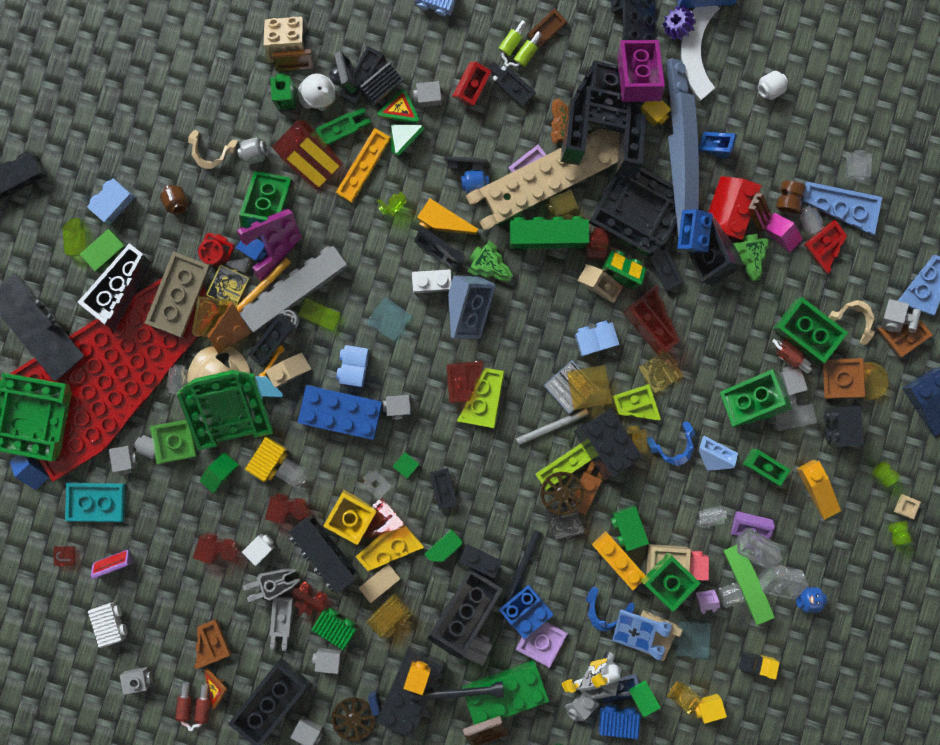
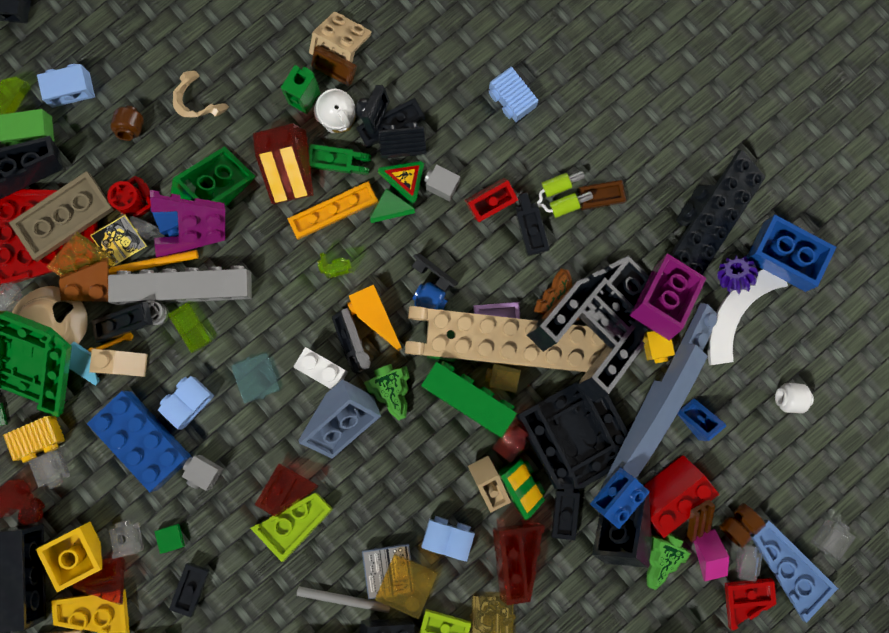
camera: 25 degrees right, 5 degrees down
light grey head [238,137,268,165] -> none

